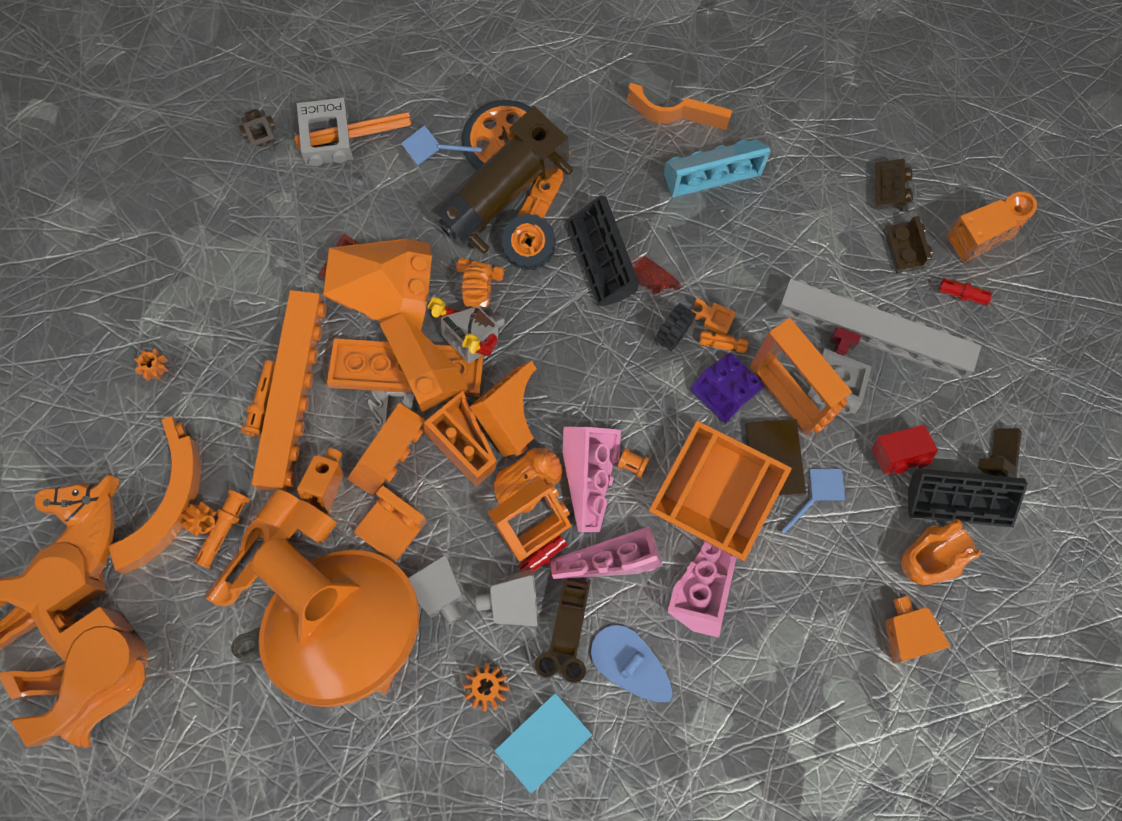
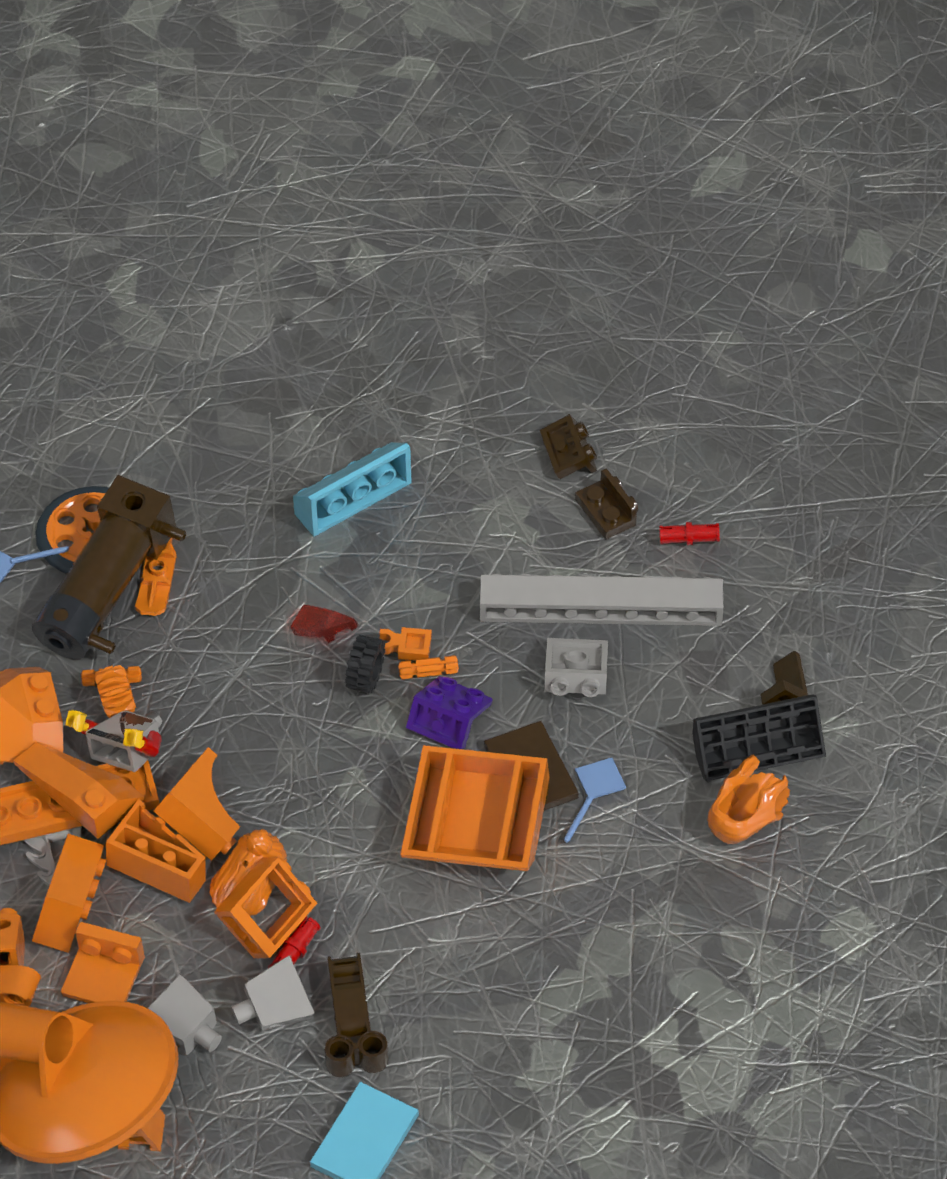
camera: 15 degrees left, 20 degrees down
orange gear [462,663,509,711] -> none
black wheel [501,213,556,270] -> none
bright pink wedge [551,526,663,579] -> none
bright pink wedge [563,427,621,532] -> none
black piece [566,195,639,306] -> none
medium blue shield [591,625,673,702] -> none
orange bush [617,447,650,479] -> none
orange piece [627,83,732,130] -> none
bright pink wedge [668,542,736,638] -> none
orange window [750,318,852,436] -> none
dark red tile [829,327,861,356] -> none
red brick [871,425,938,475] -> none
orange torso [885,596,950,663] -> none
orange piece [947,192,1037,264] -> none

